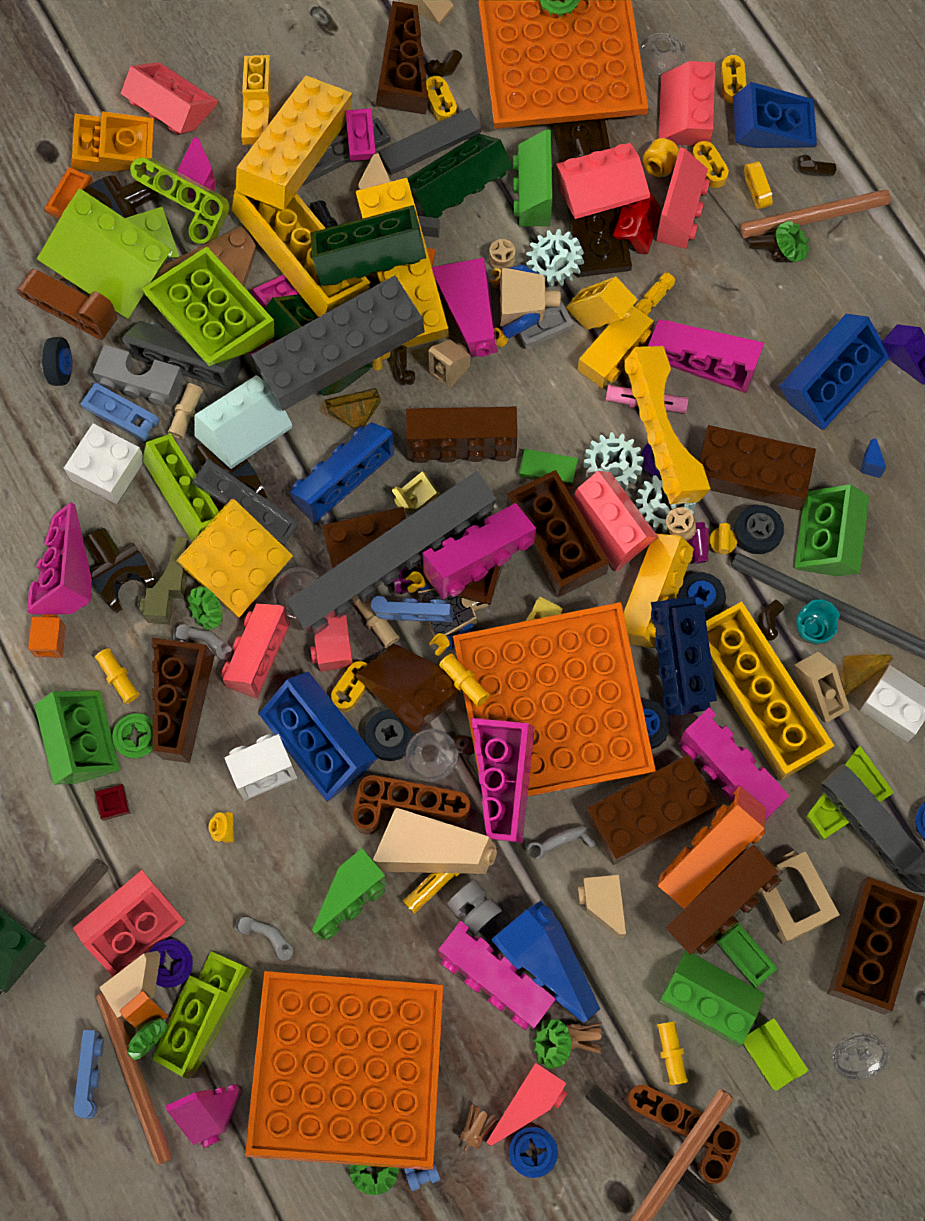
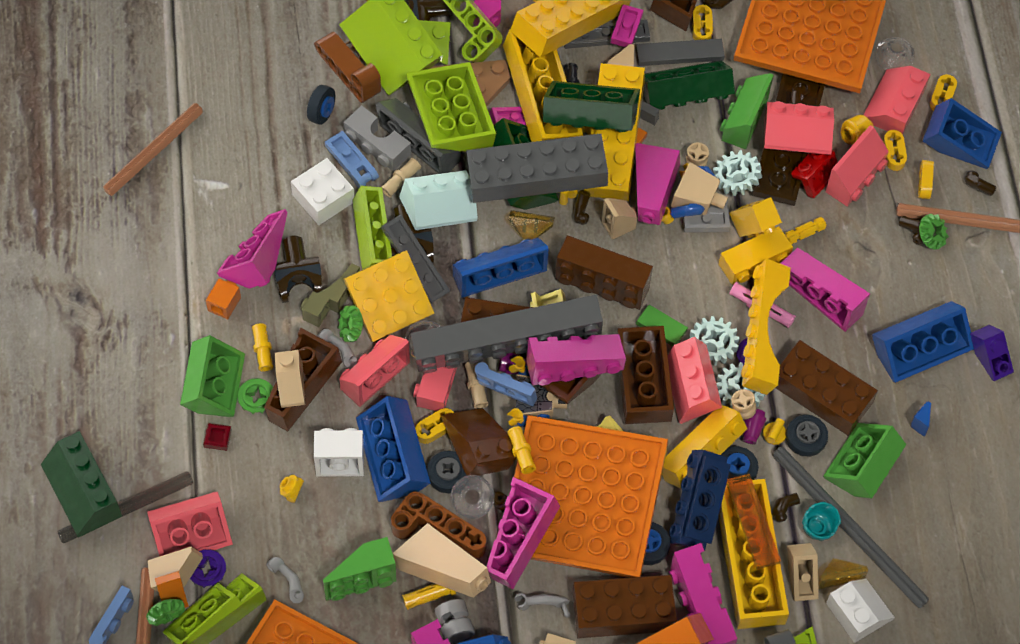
camera: 20 degrees right, 10 degrees down
none -> tan slope [275,350,305,408]
none -> clear orange tile [726,474,781,570]

